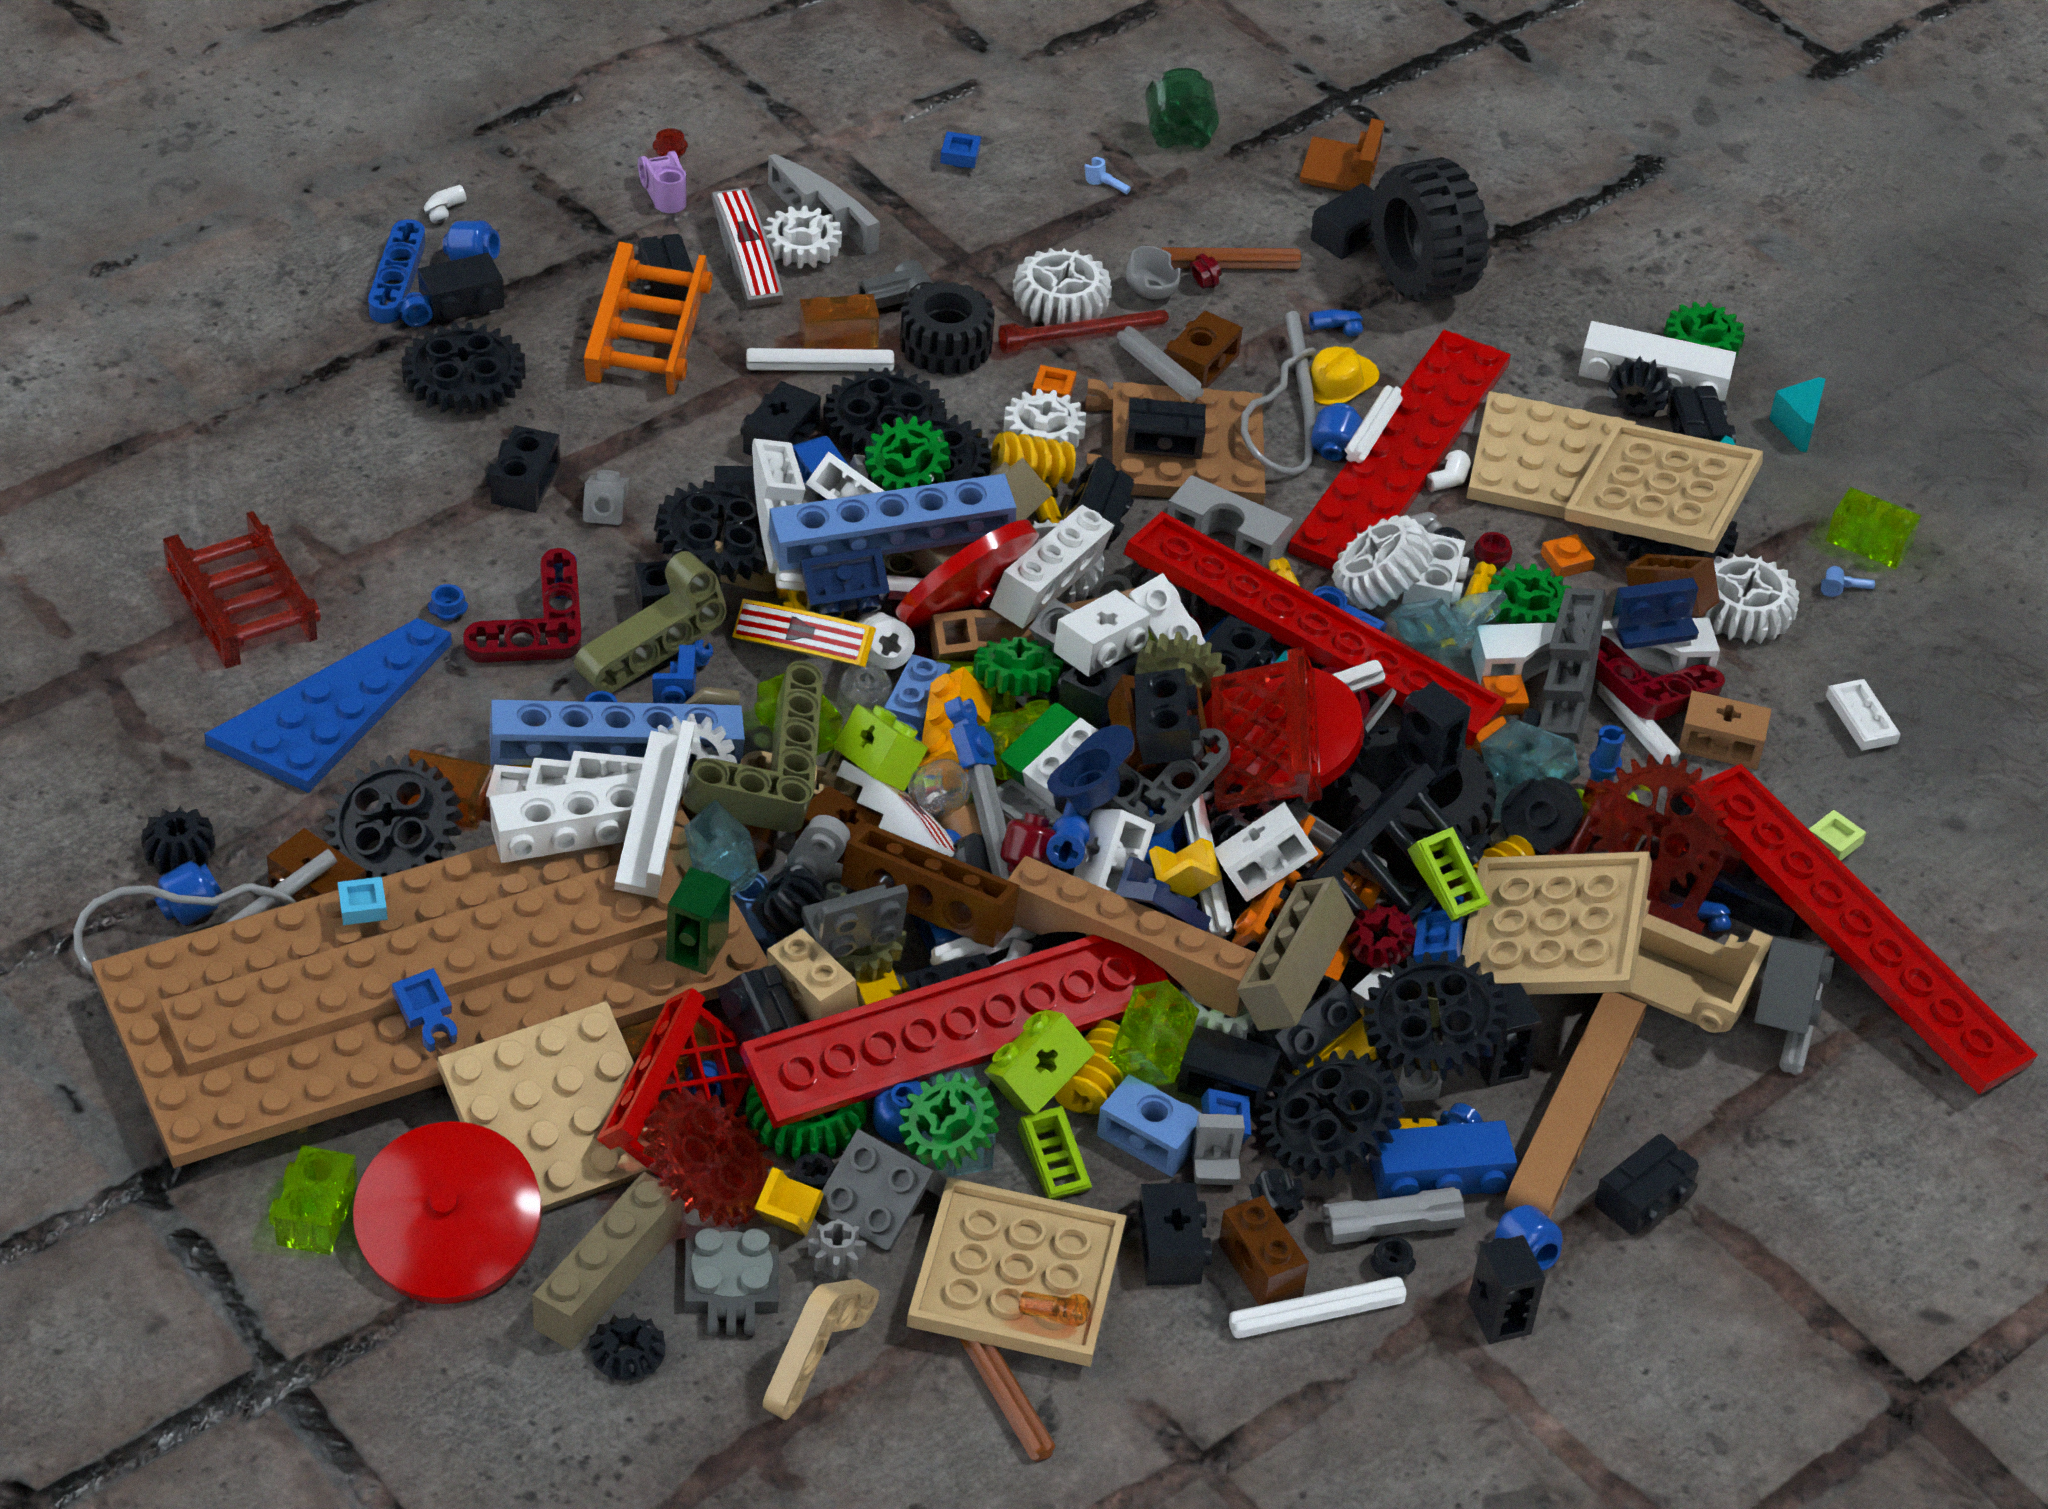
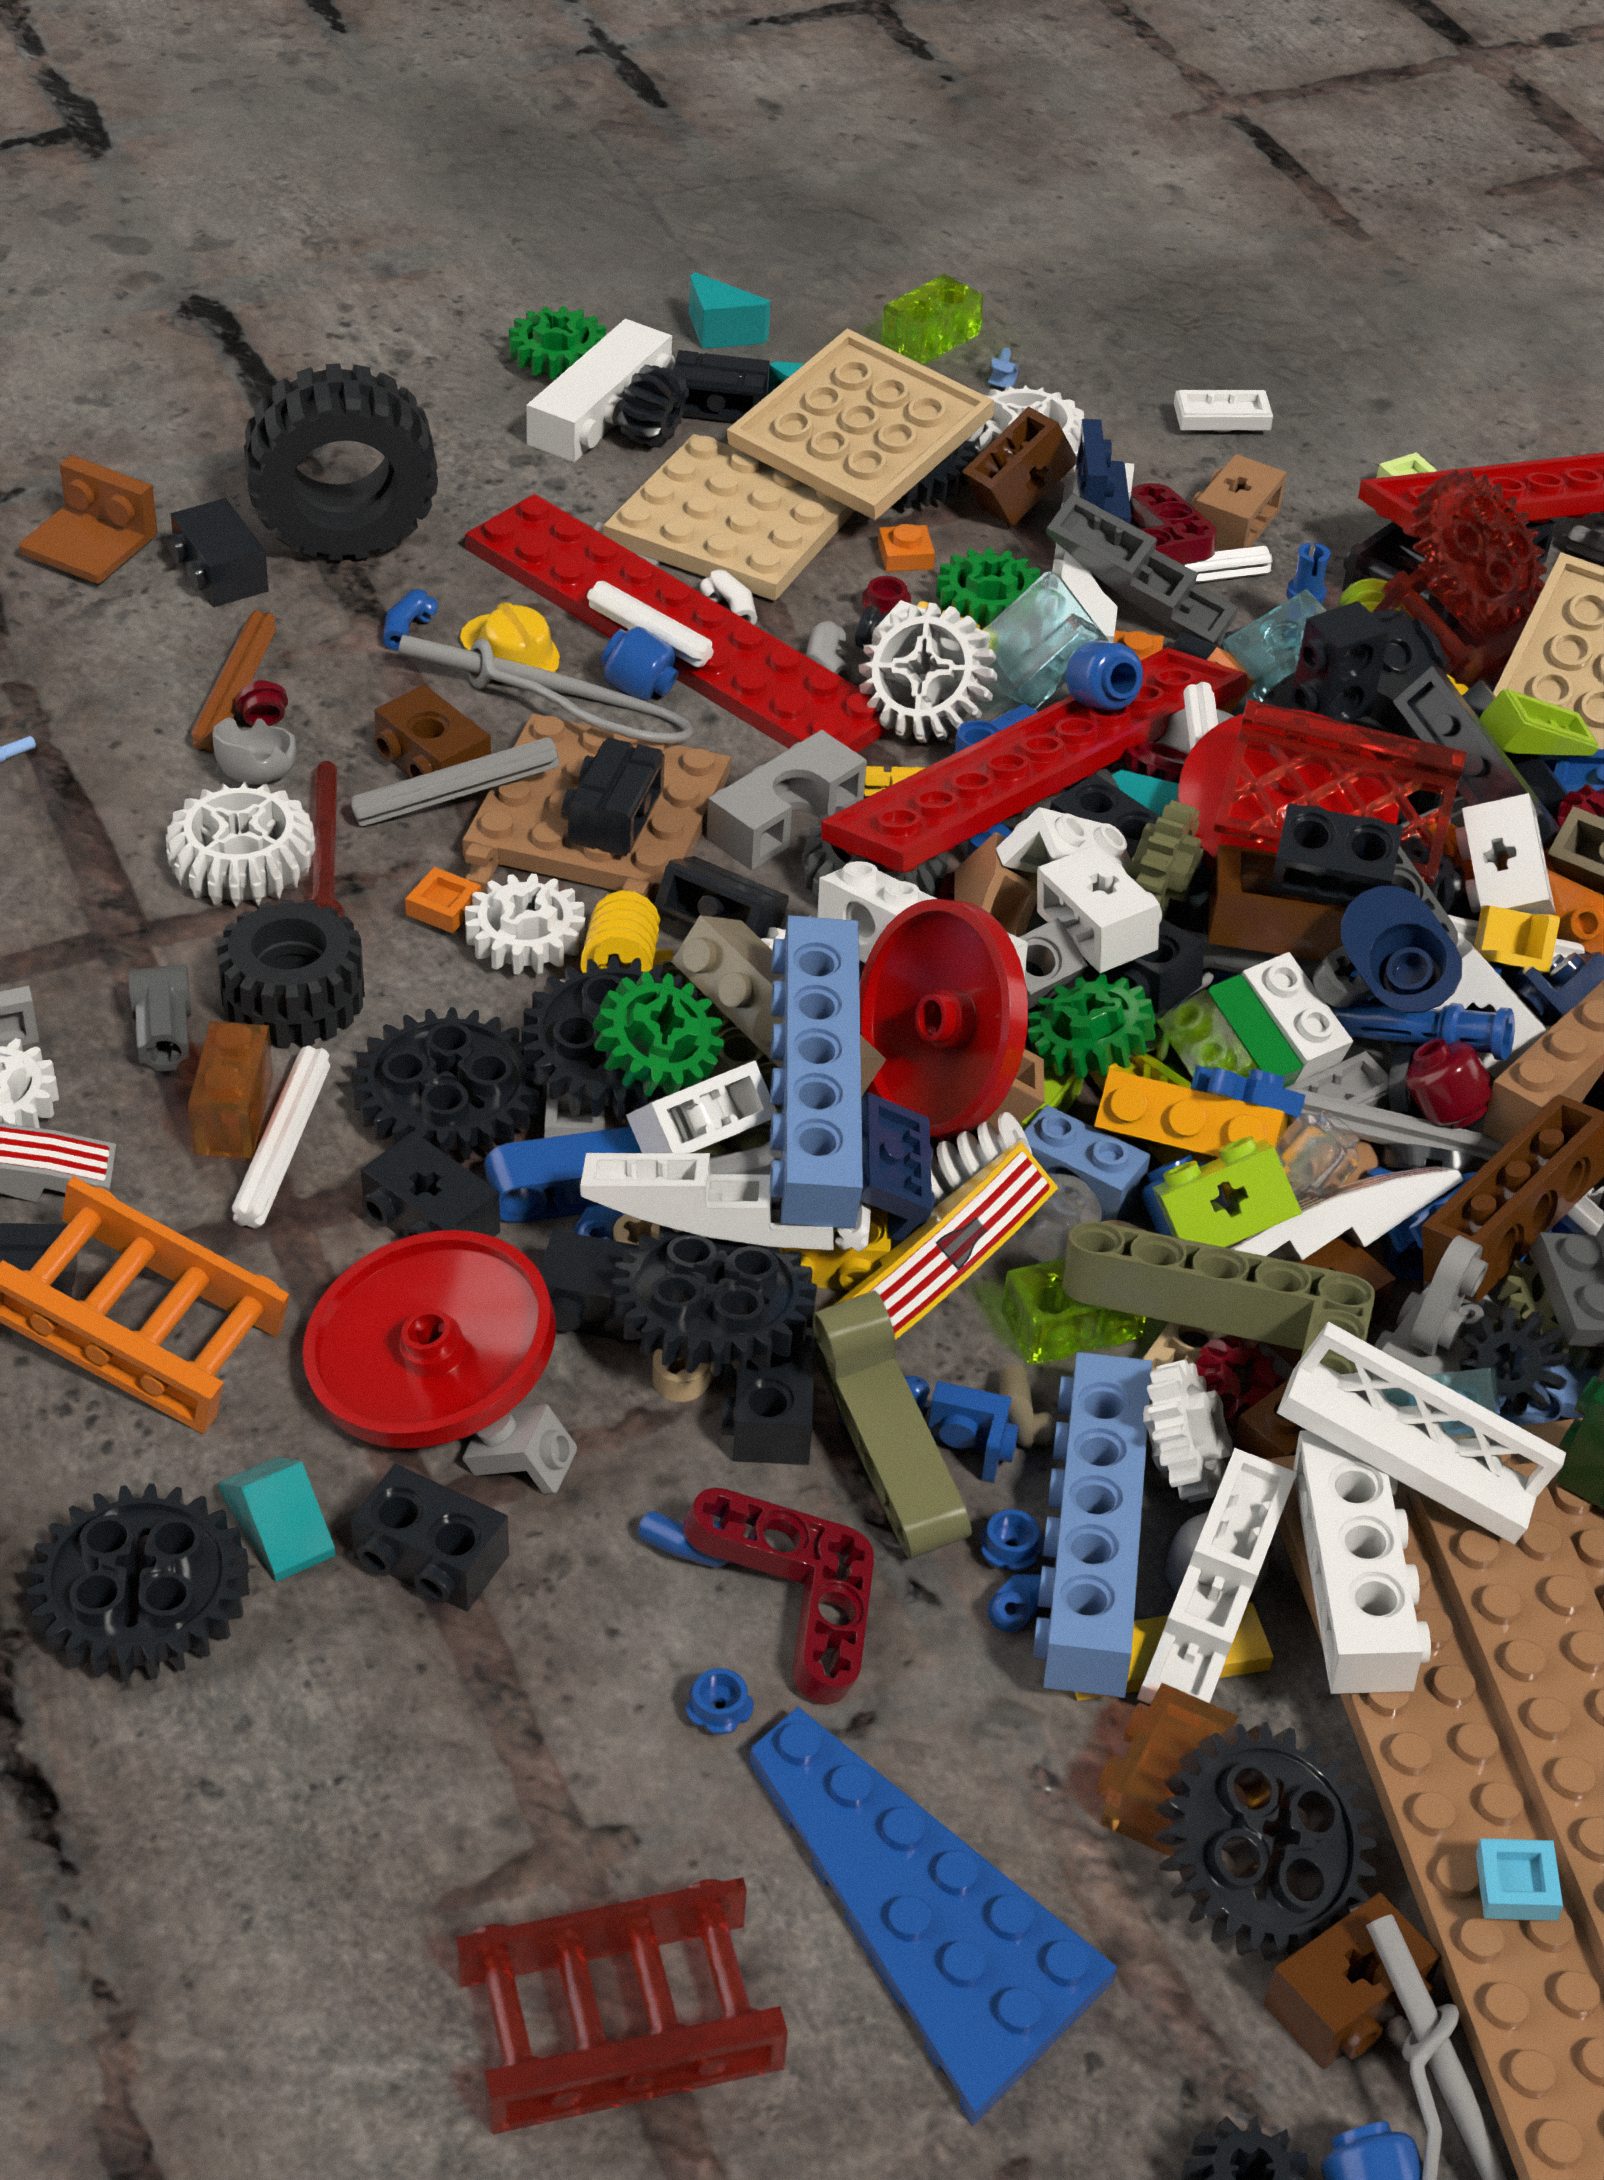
camera: 75 degrees left, 0 degrees up
none -> teal slope [218,1457,336,1583]
none -> red dish [303,1230,556,1448]
none -> blue head [1066,641,1143,711]

